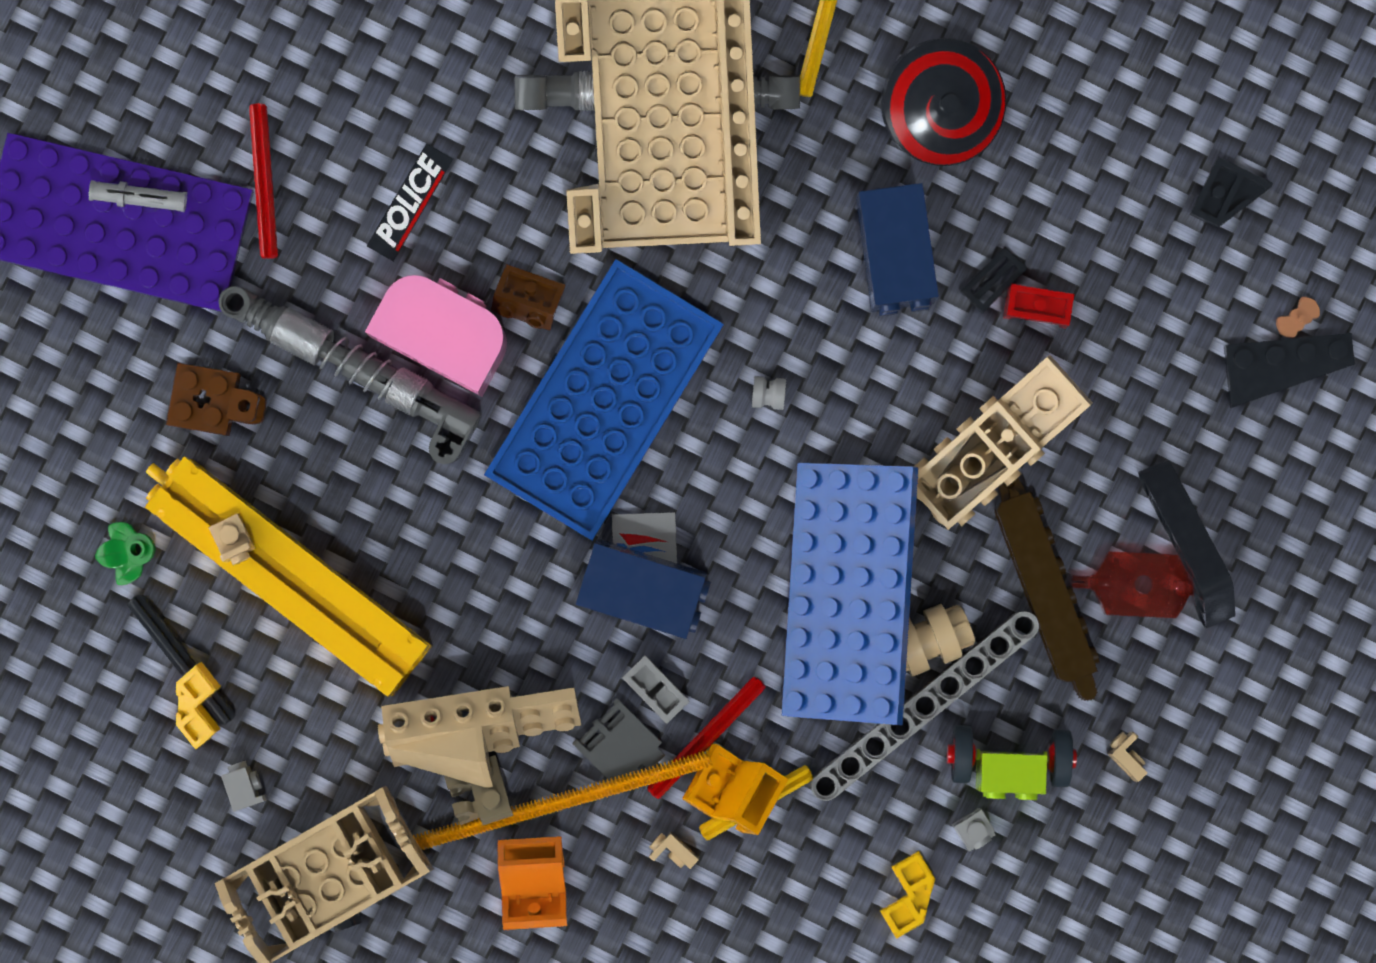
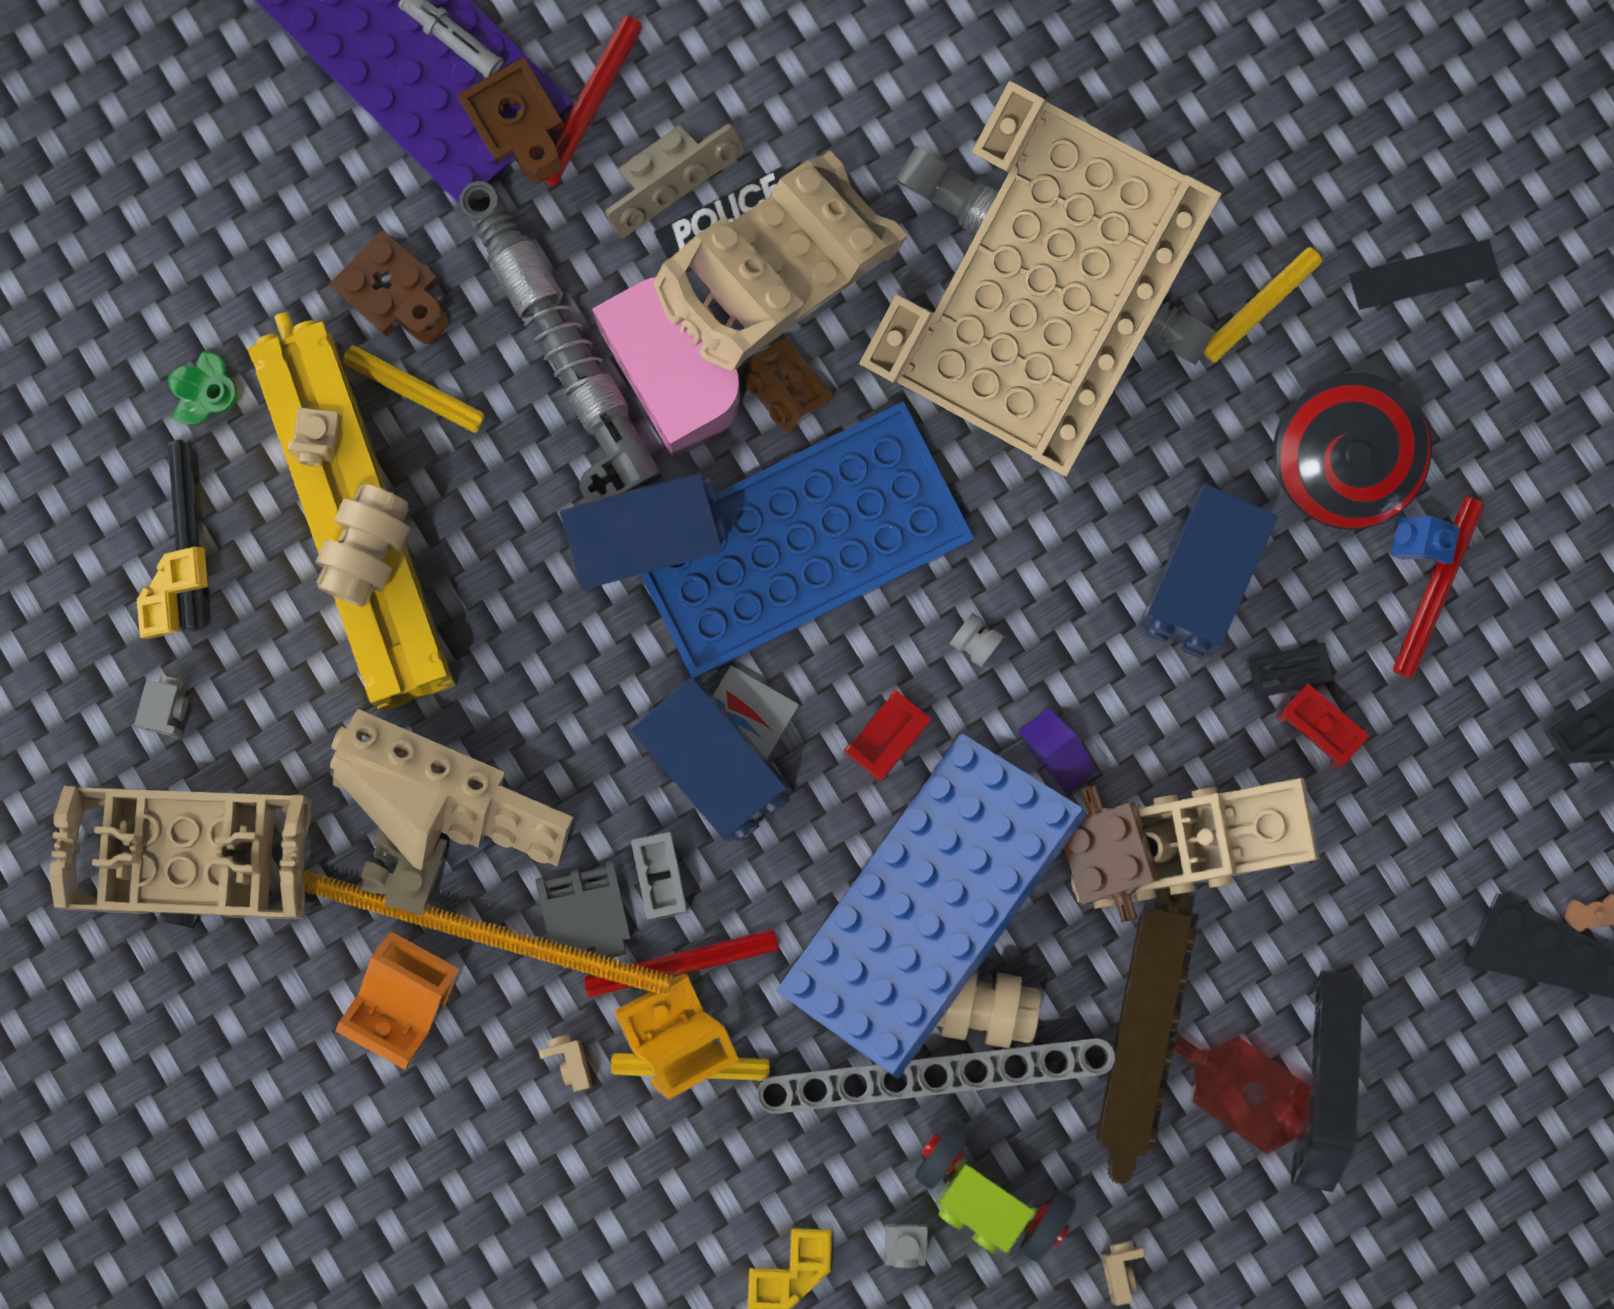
camera: 30 degrees right, 5 degrees down
none -> tan piece [315,484,411,607]
none -> yellow axle [343,346,485,433]
none -> reddish brown plate [457,57,563,184]
none -> dark blue brick [560,471,727,591]
none -> dark tan bracket [605,124,745,239]
none -> tan piece [653,151,908,371]
none -> red panel [843,689,931,784]
none -> dark purple slope [1017,708,1097,795]
none -> plate [1064,785,1159,923]
none -> blue bracket [1391,516,1459,564]
none -> red axle [1393,497,1484,679]

